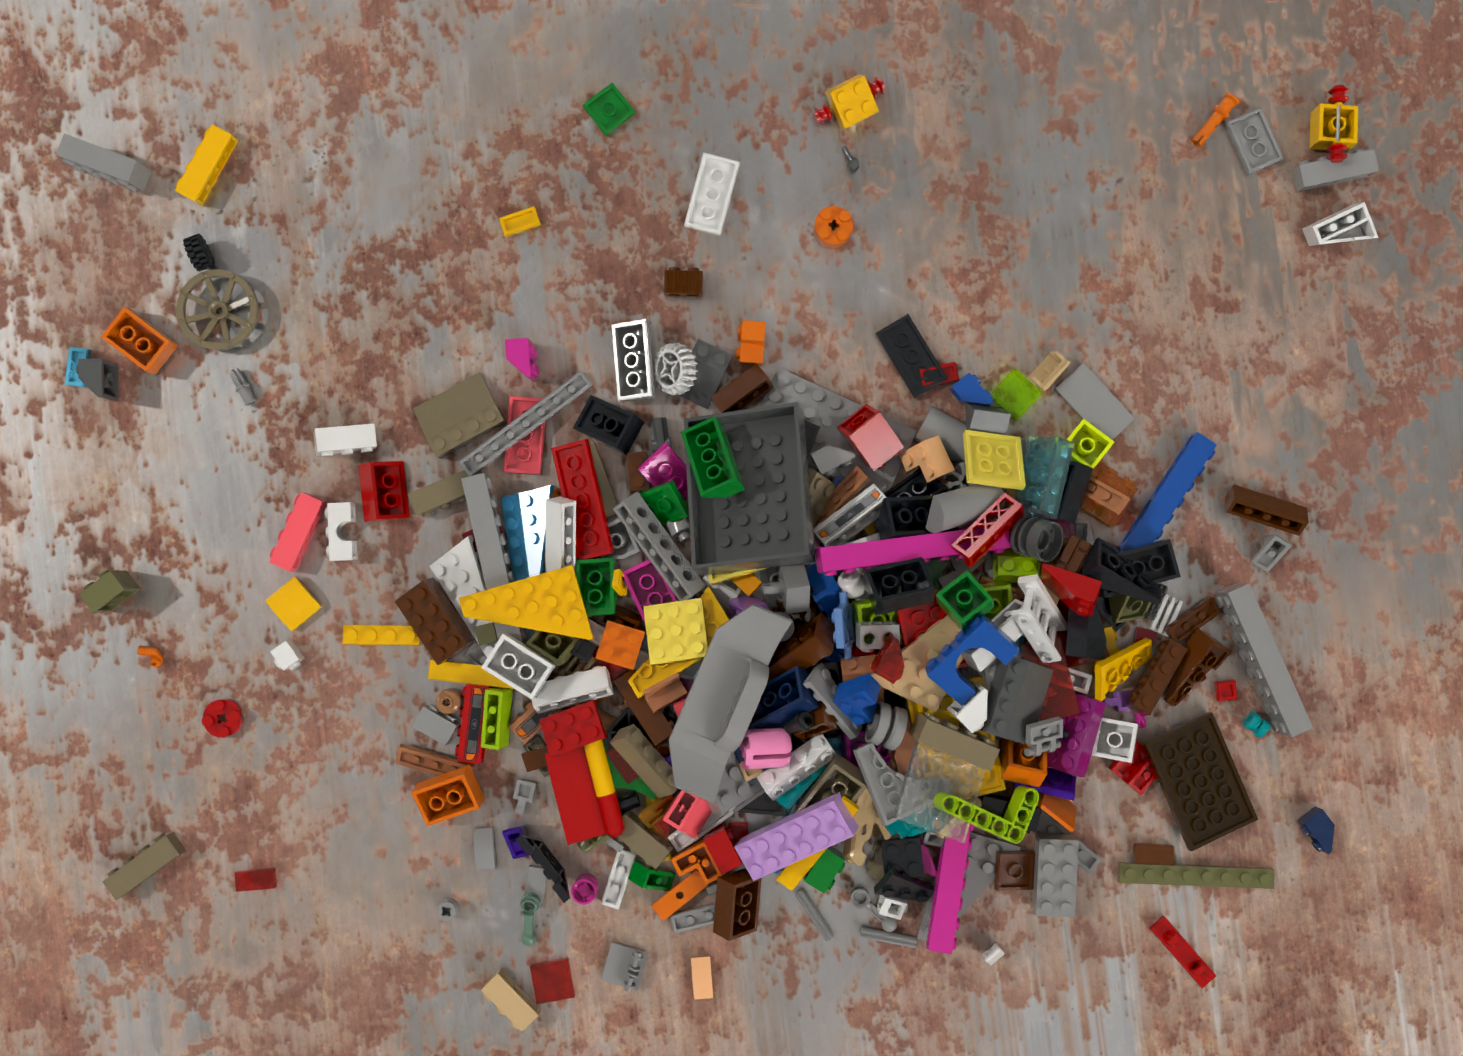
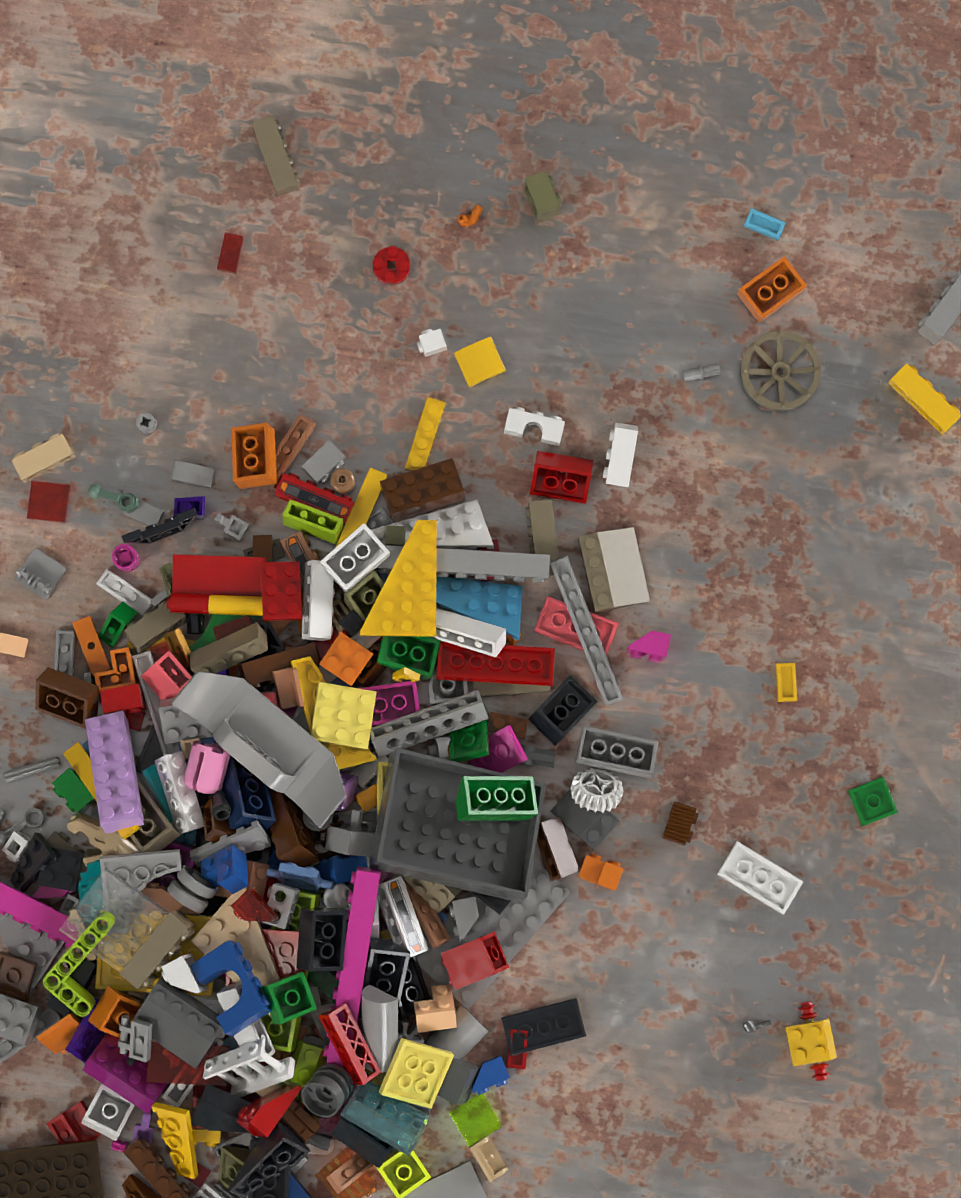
camera: 100 degrees right, 5 degrees down
dark grey slope [76,358,119,402] -> none
black tyre [183,234,215,272] -> none
coral brick [269,492,328,572] -> none
orange brick [813,206,853,249] -> none

